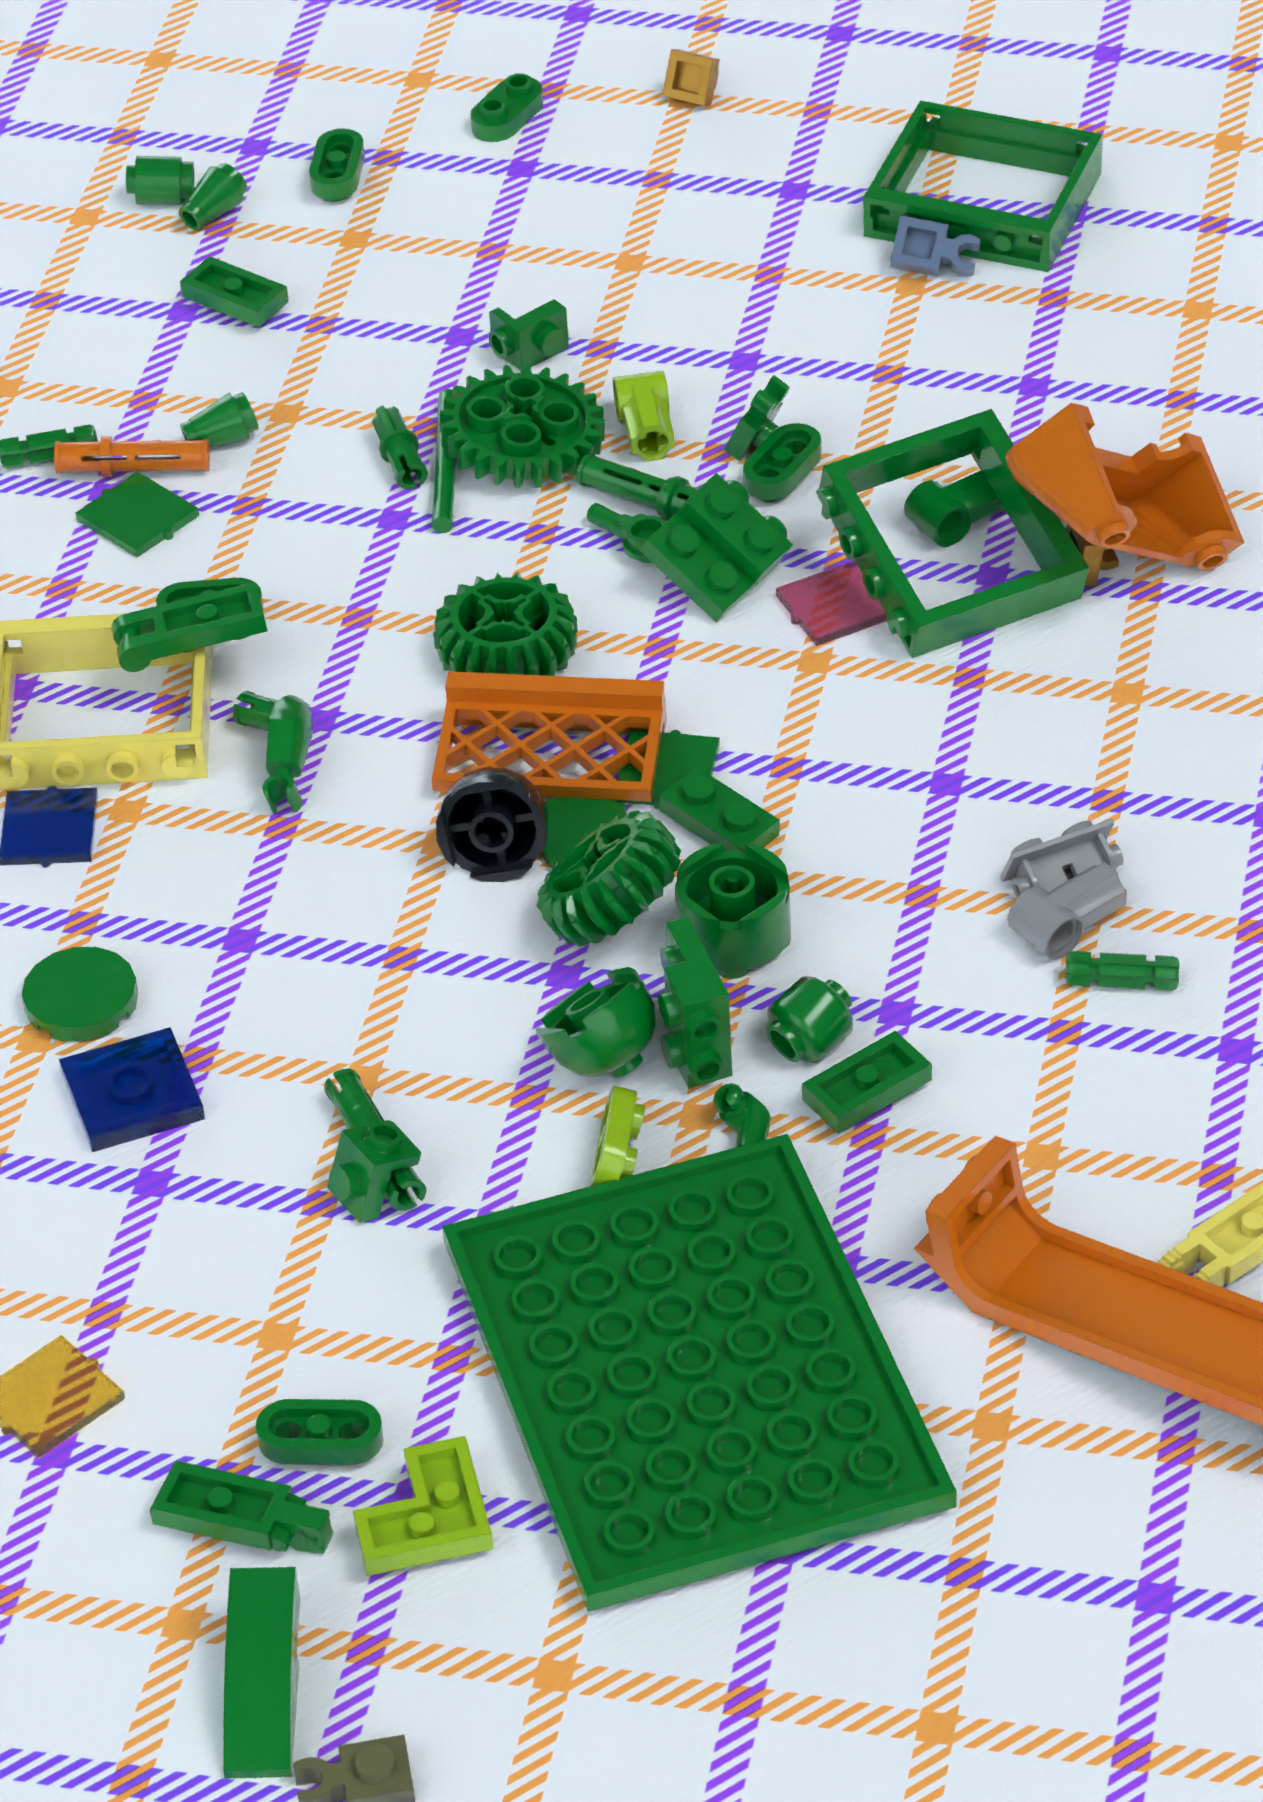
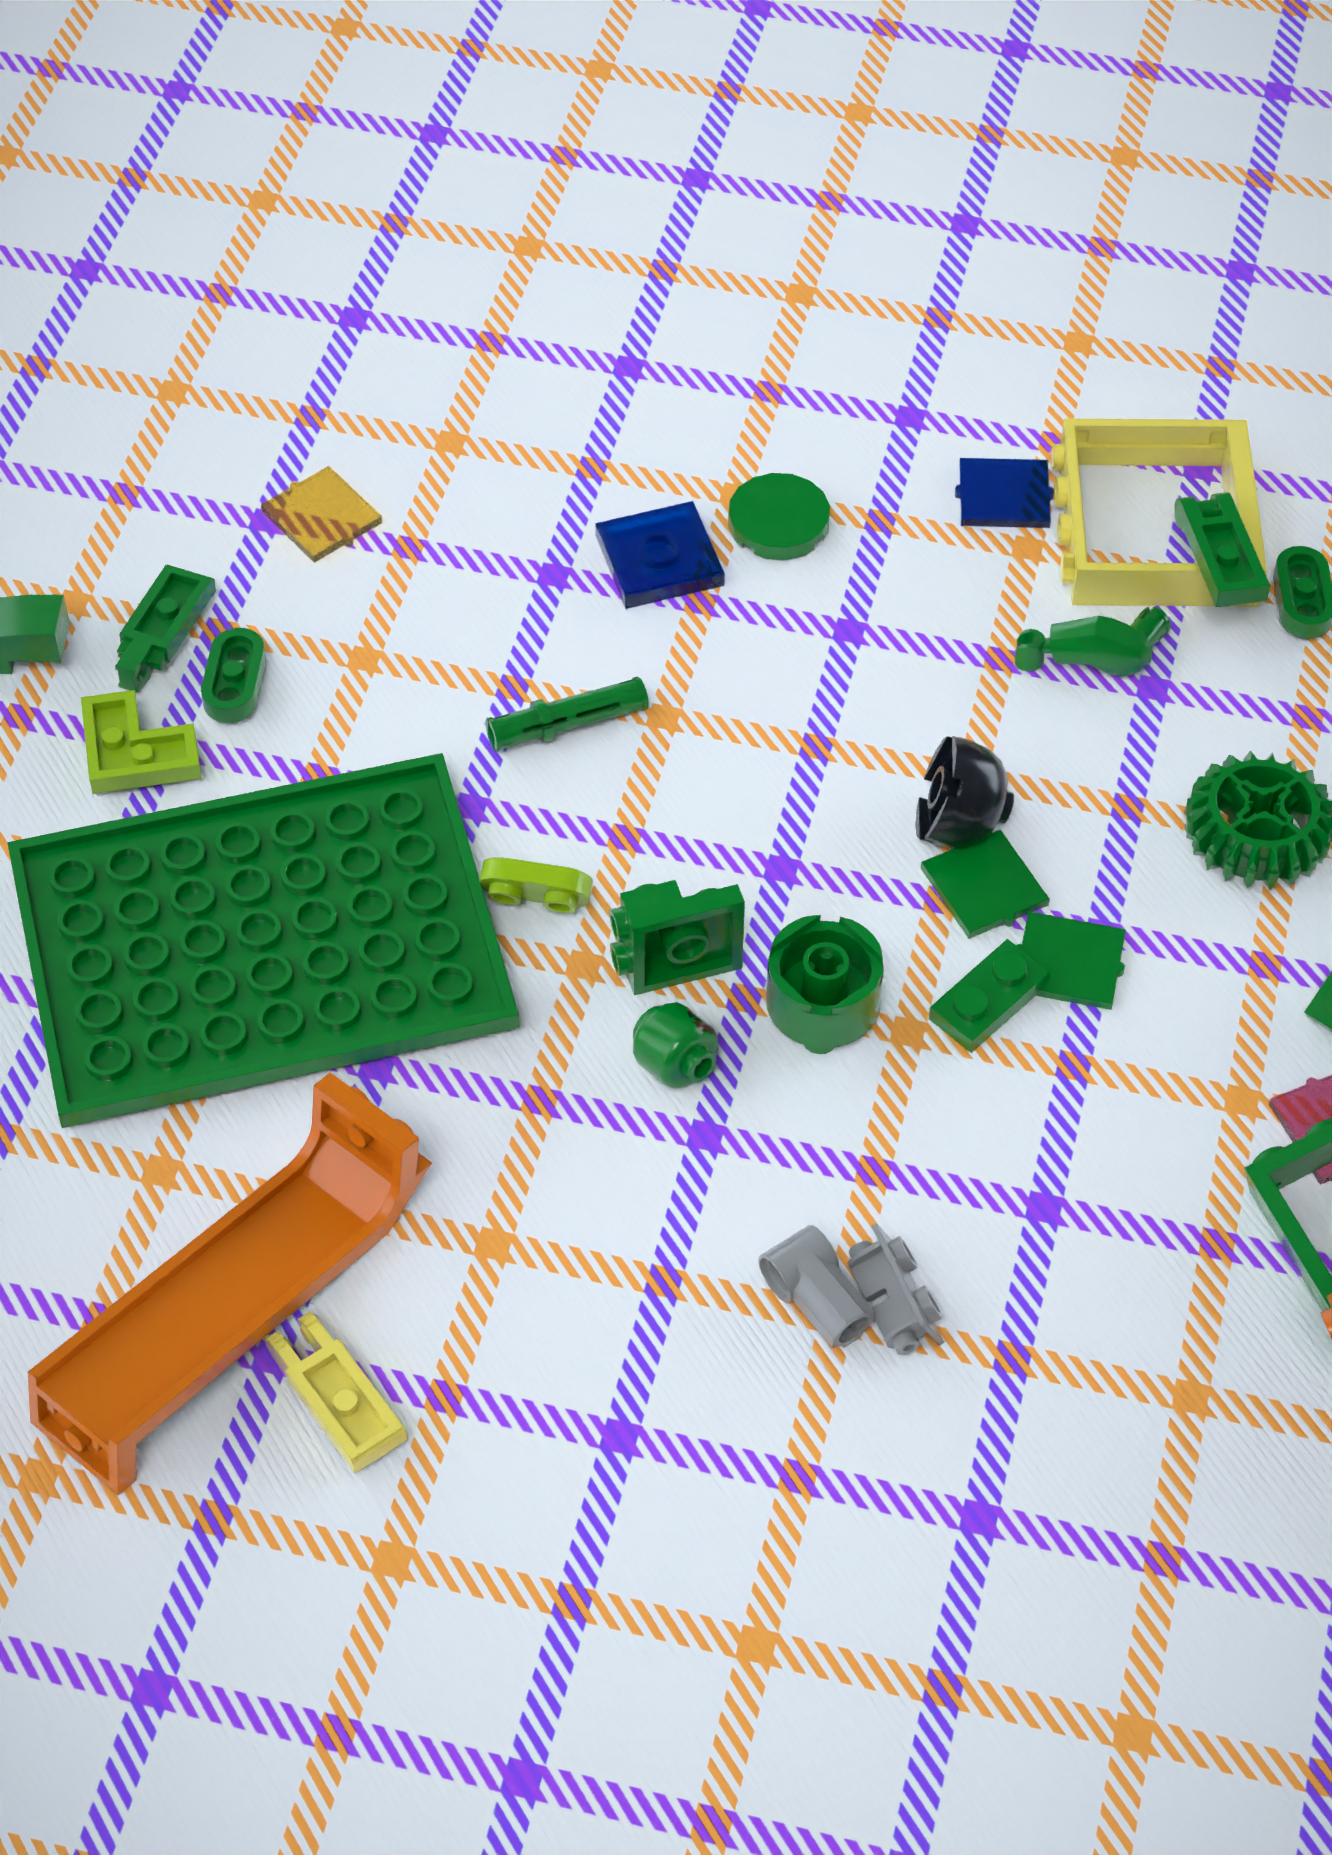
camera: 90 degrees right, 10 degrees up
green bracket [327,1120,421,1223] -> none
orange fence [431,671,667,802] -> none
green gear [536,810,681,947] -> none
green cylinder [536,967,656,1078] -> none
green arm [713,1083,771,1148] -> none
green plate [802,1031,932,1134] -> none
green axle [1065,951,1180,991] -> none

